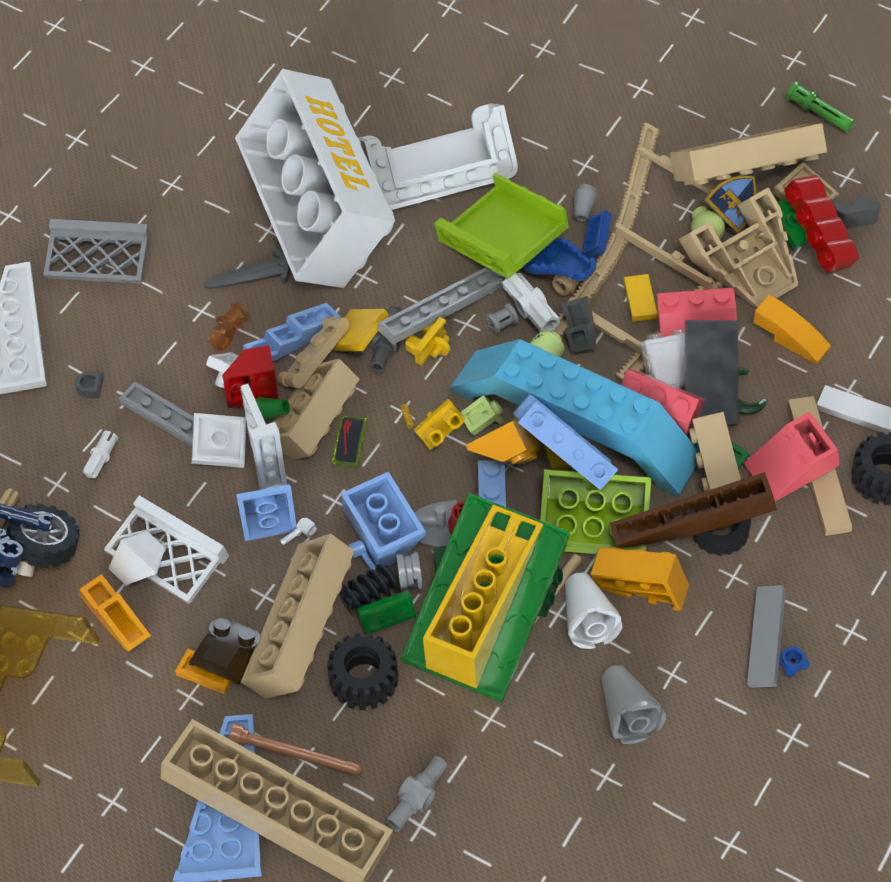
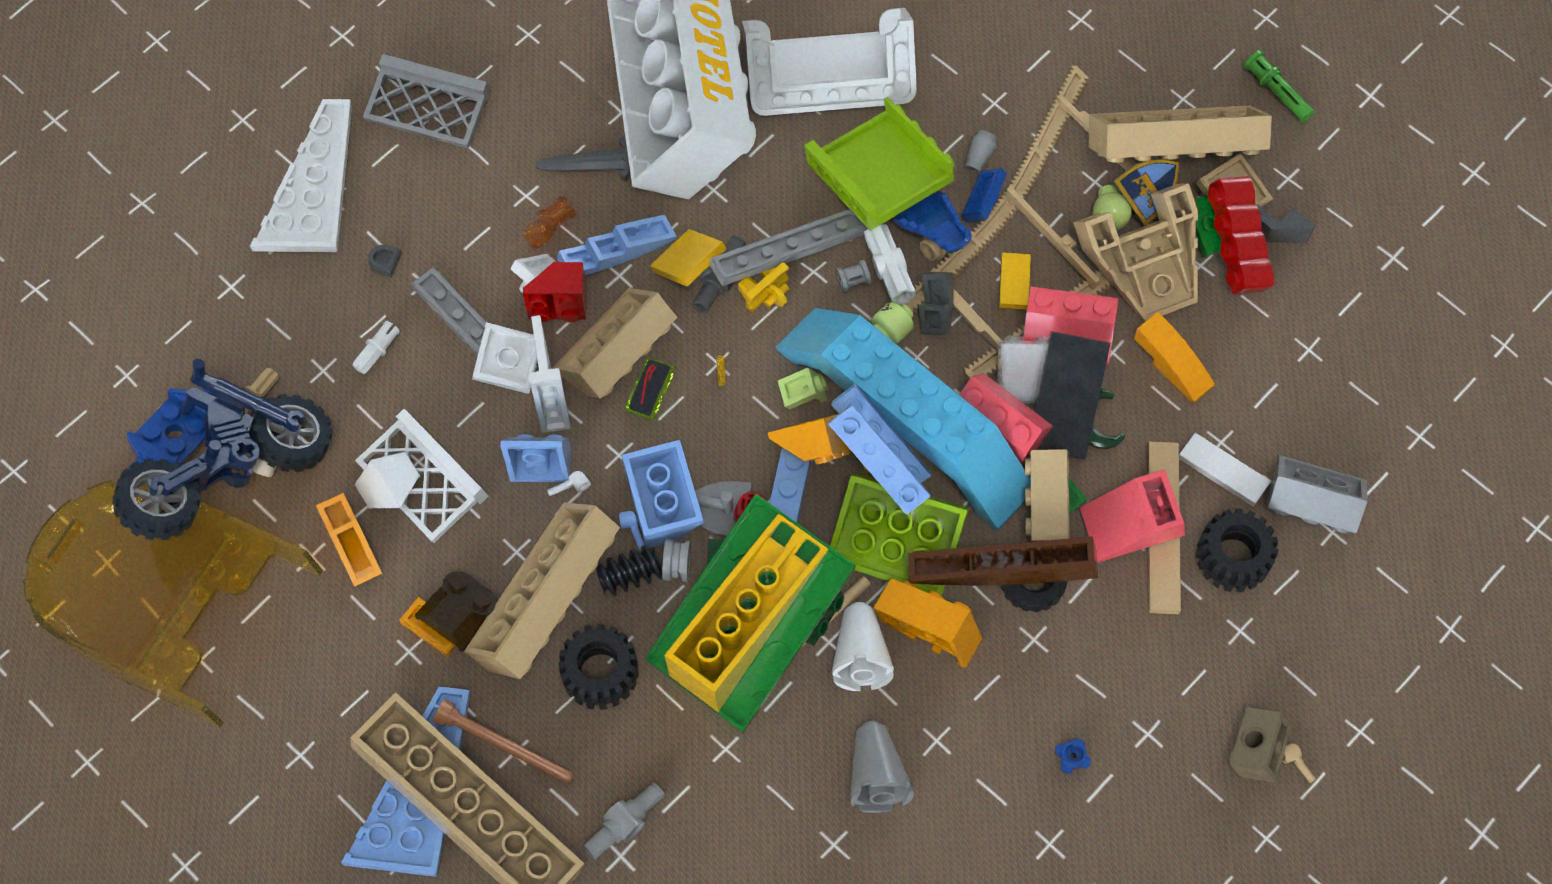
camera: 10 degrees right, 10 degrees up
green cone [255,397,290,422] -> none
tan plate [278,316,349,388] -> none
green plate [357,590,416,635] -> none
yellow hips [414,399,465,450] -> none
light grey tile [747,585,786,688] -> none

